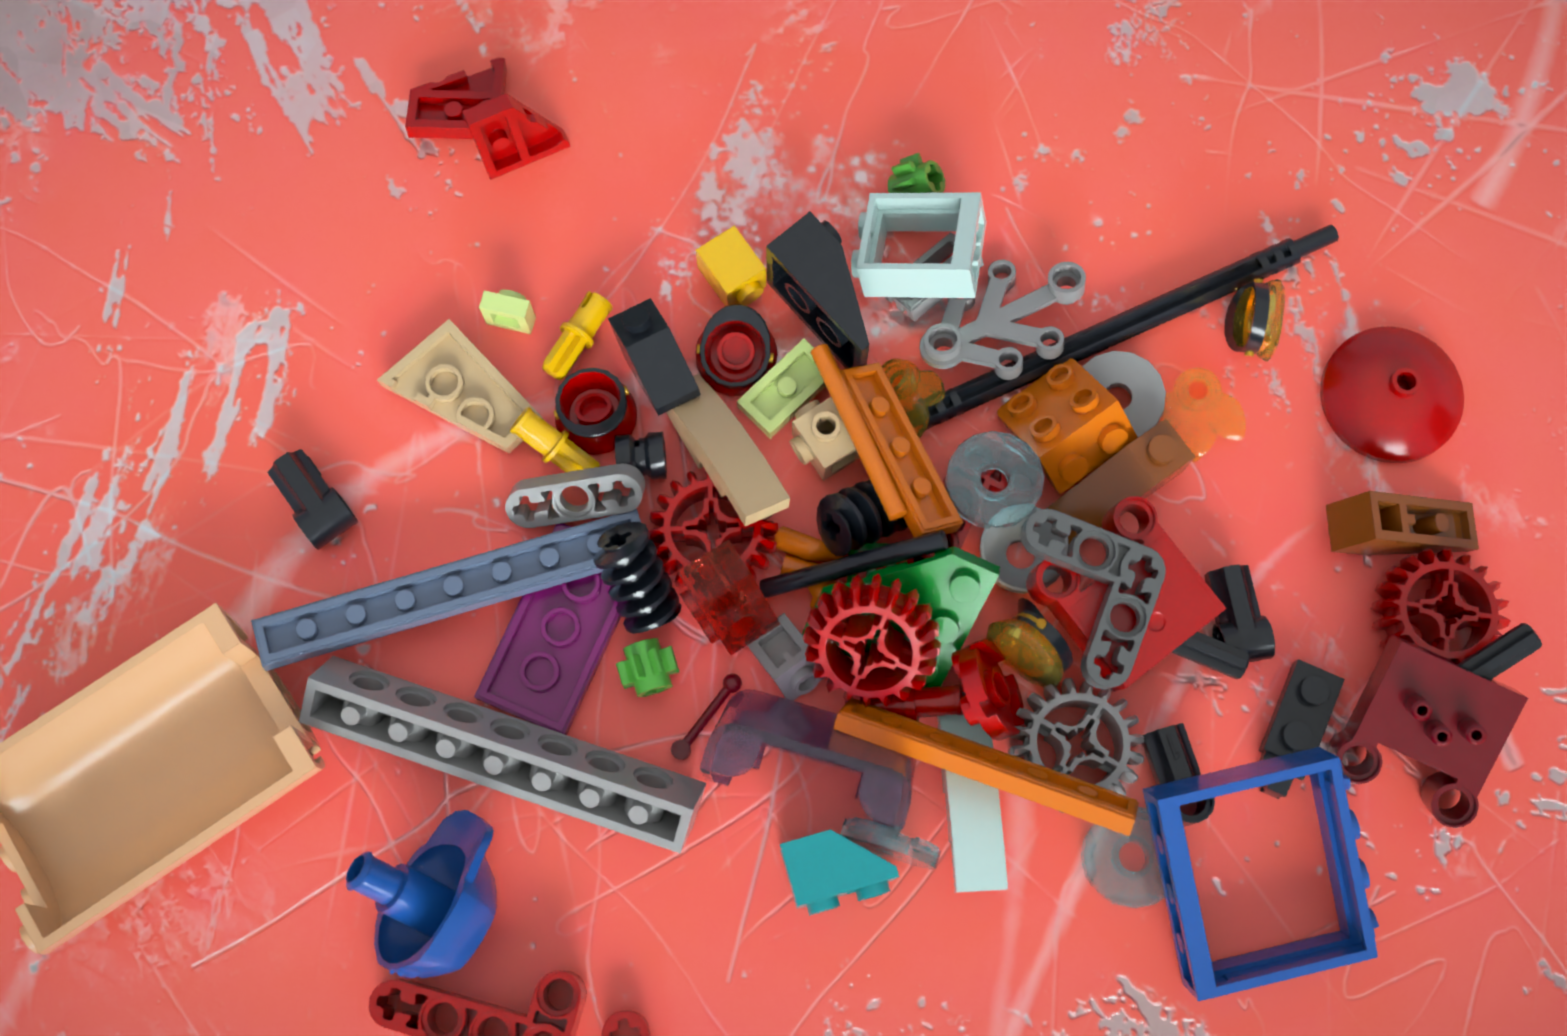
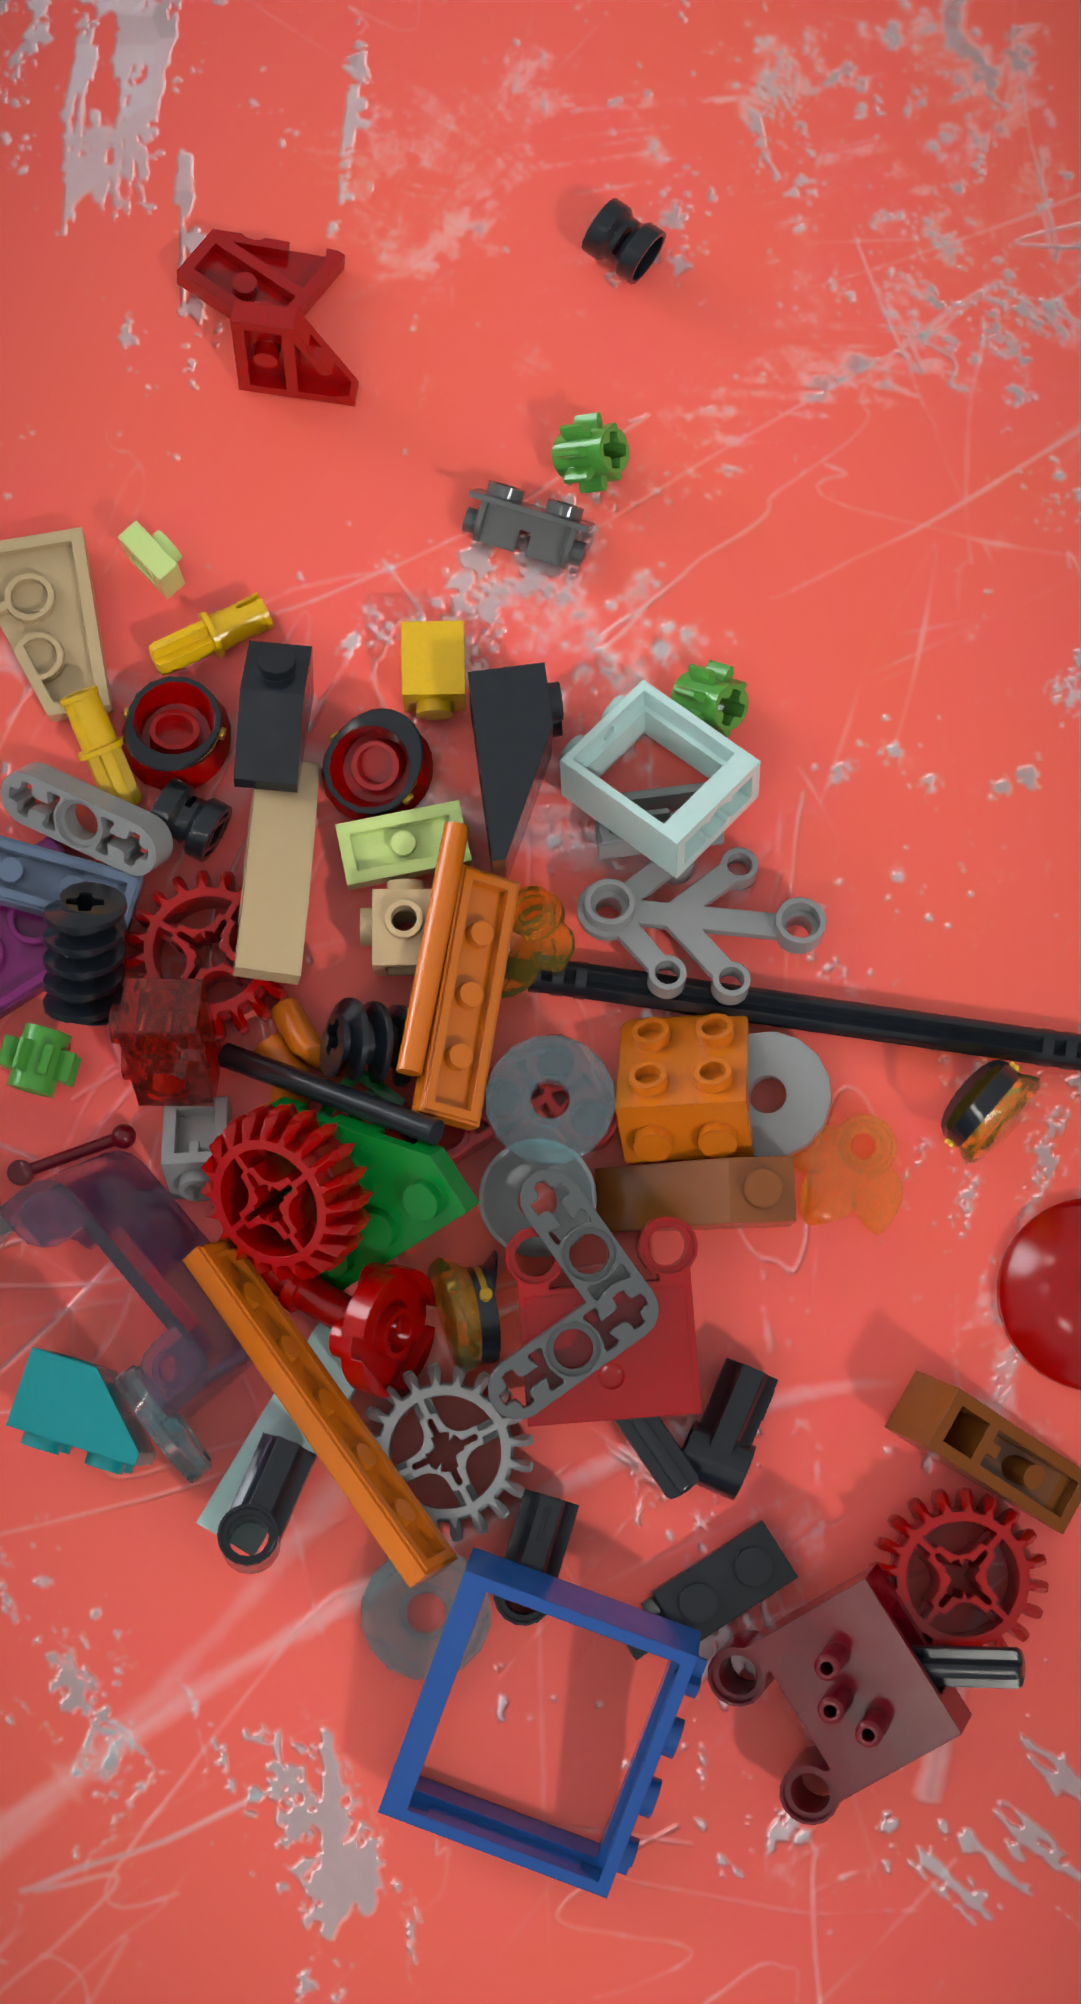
camera: 30 degrees right, 5 degrees up
none -> black piece [217,1432,317,1574]
none -> dark grey hinge [462,480,595,569]
none -> bright green gear [552,412,629,493]

